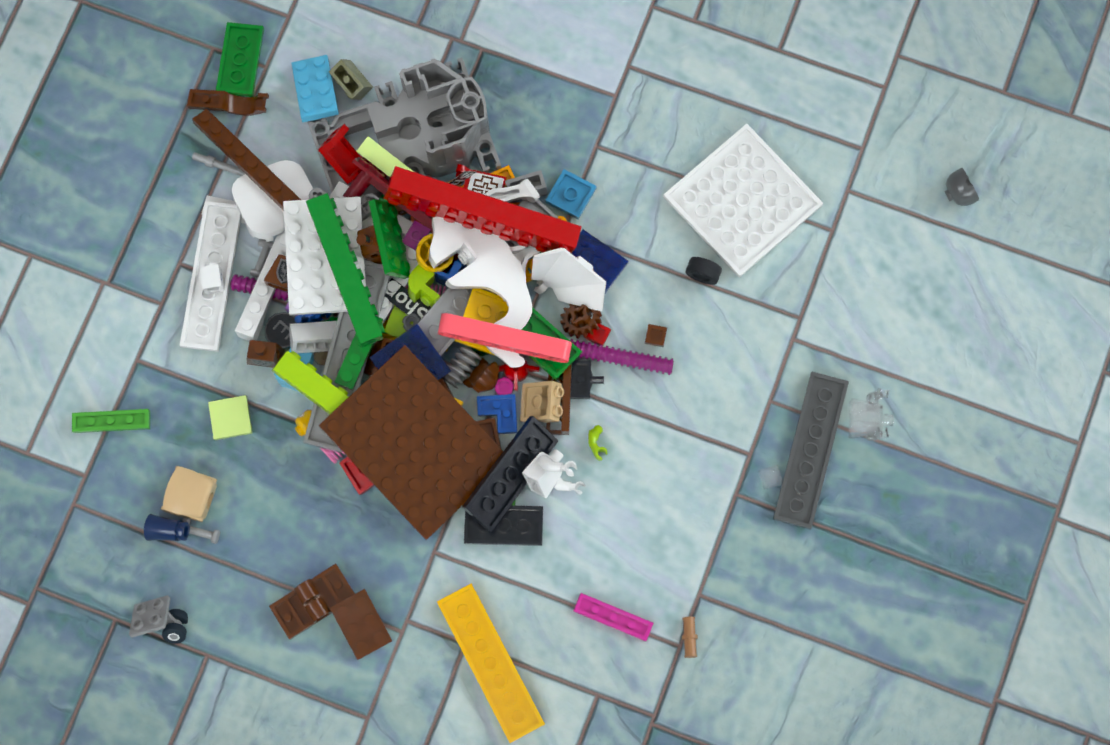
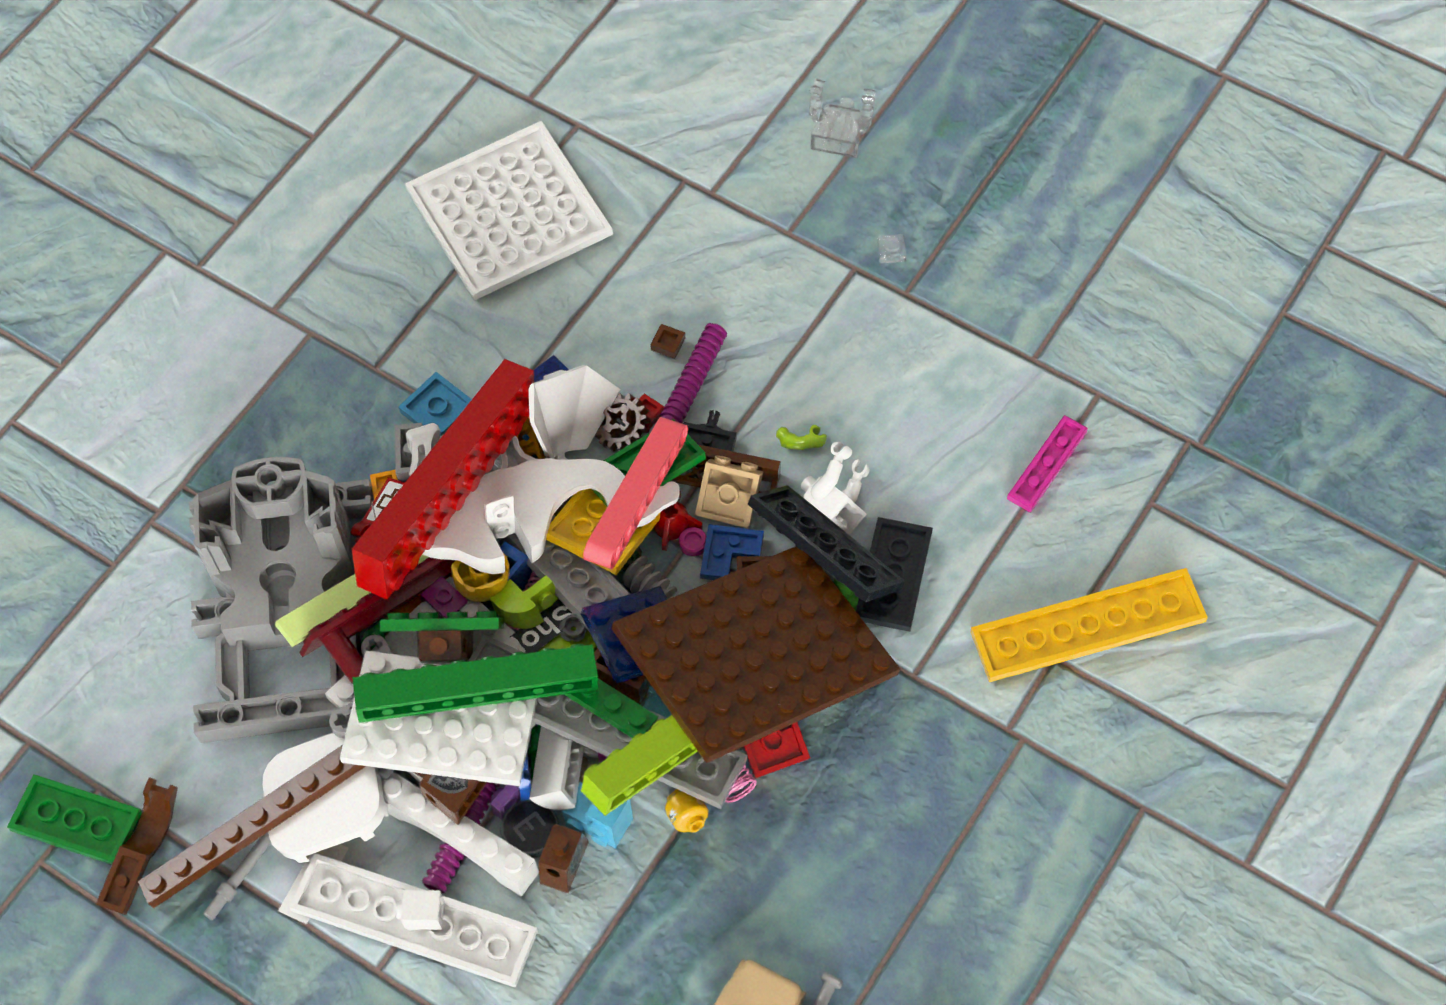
camera: 80 degrees left, 15 degrees down
yellowish green tile [208,395,253,440] -> none
light grey piece [250,239,274,277] -> none
reddish brown plate [269,564,355,640] -> none
medium azure plate [291,55,339,123] -> none
red panel [318,123,362,184] -> none
olive brick [329,59,373,100] -> none
reddish brown plate [330,588,392,660] -> none
reddish brown piece [463,358,500,393] -> none
medium nougat pin [682,617,698,658] -> none
black tyre [685,257,722,285] -> none
dark grey plate [773,371,849,530] -> none

